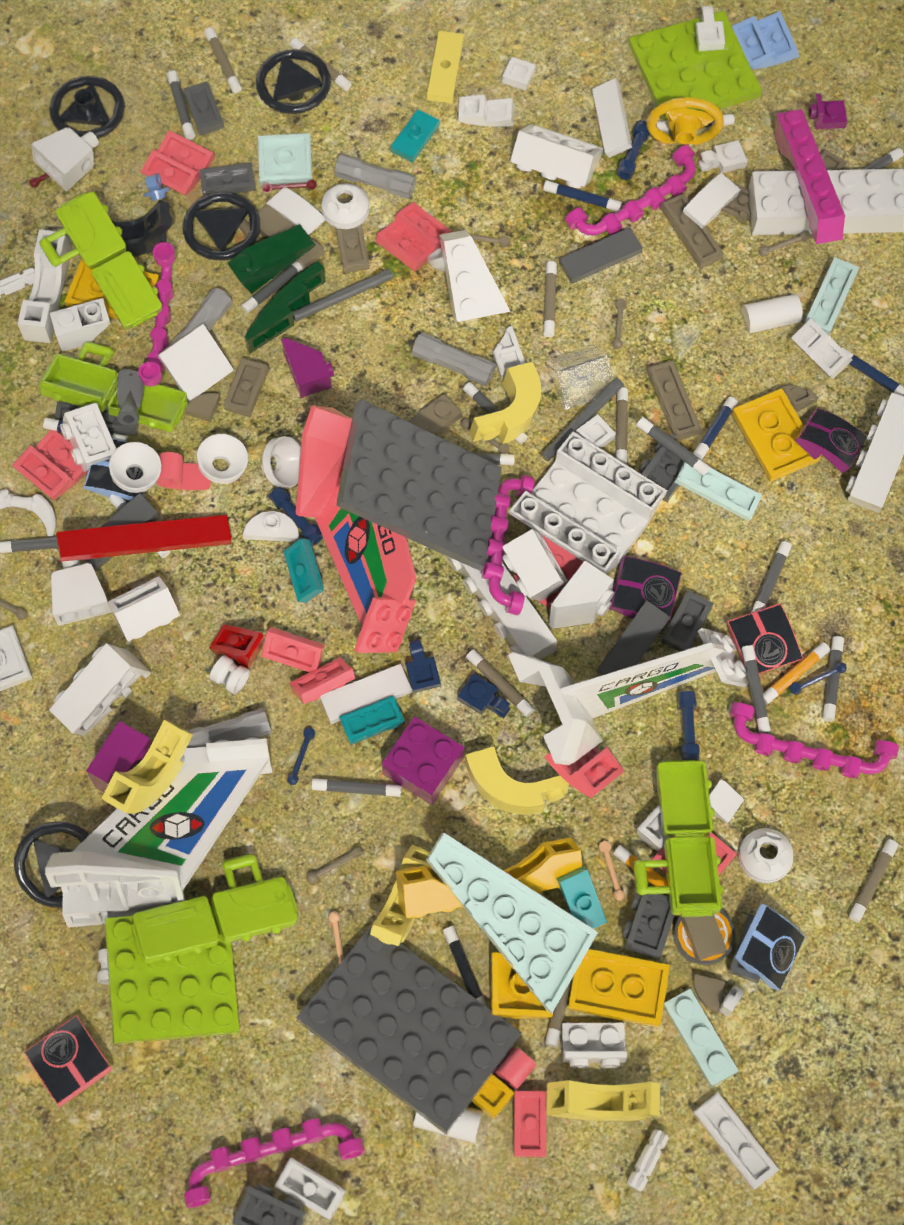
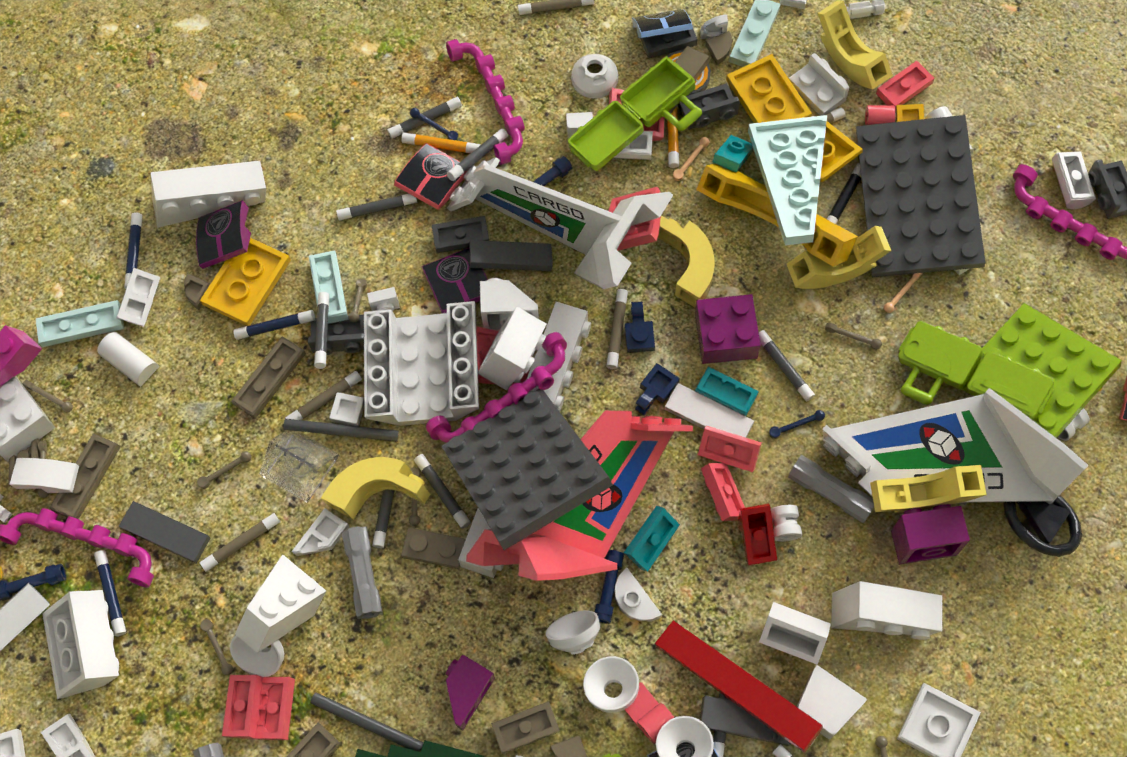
camera: 125 degrees left, 0 degrees up
none -> dark tan hinge [349,279,367,323]
none -> white plate [367,287,400,311]

